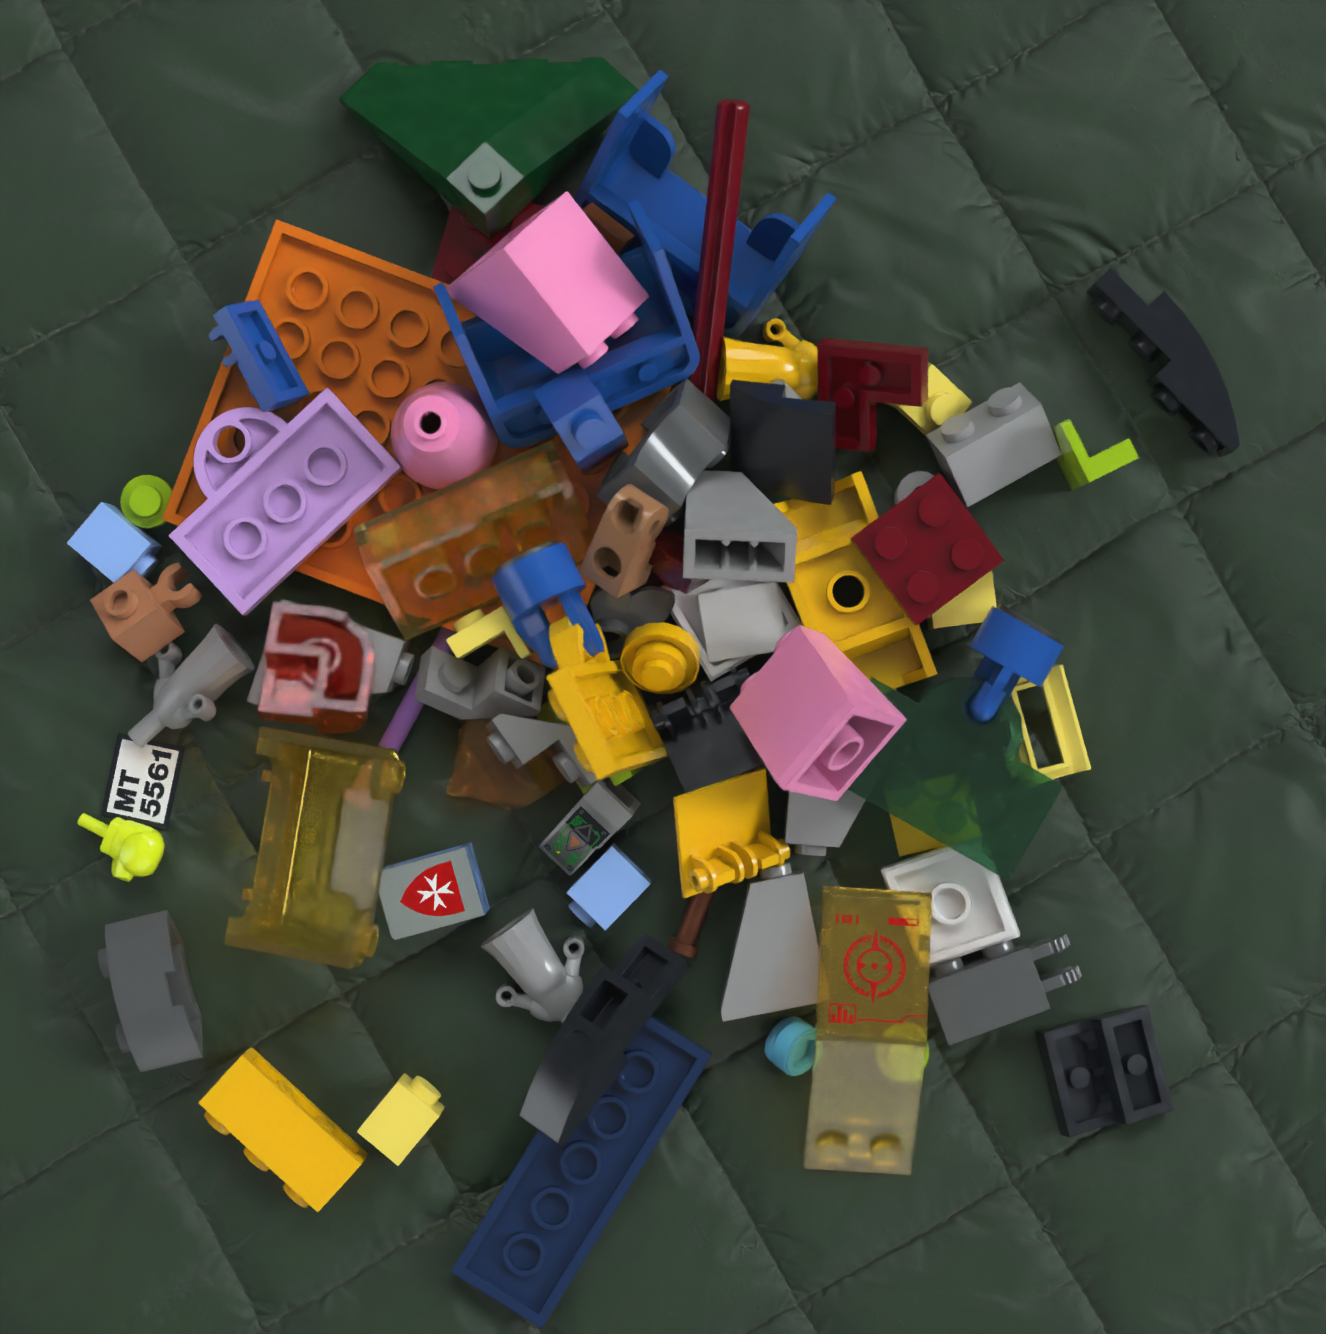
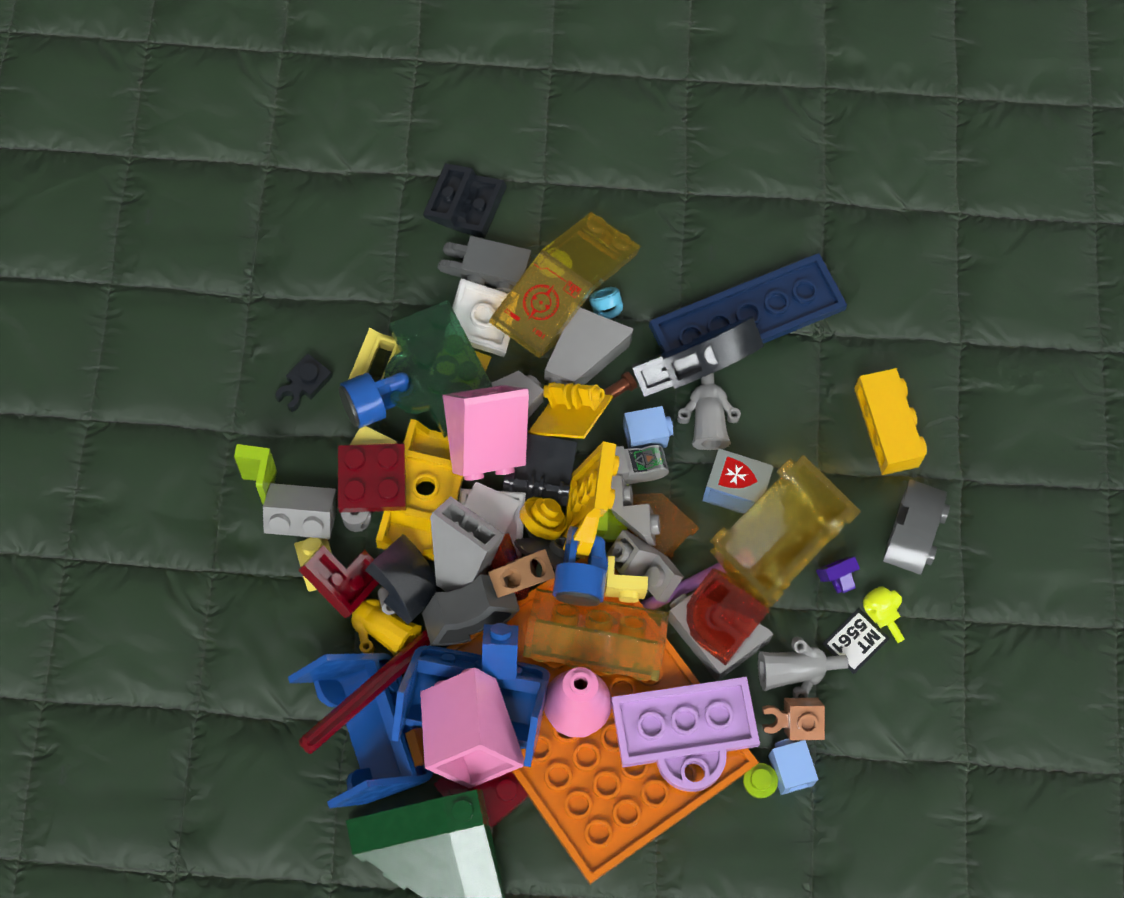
camera: 150 degrees left, 20 degrees down
blue plate [208,299,310,412] -> none
light yellow brick [357,1073,445,1166] -> none
black slope [1086,268,1240,457] -> none
none -> black plate [275,353,332,412]
none -> dark purple tile [816,557,860,593]

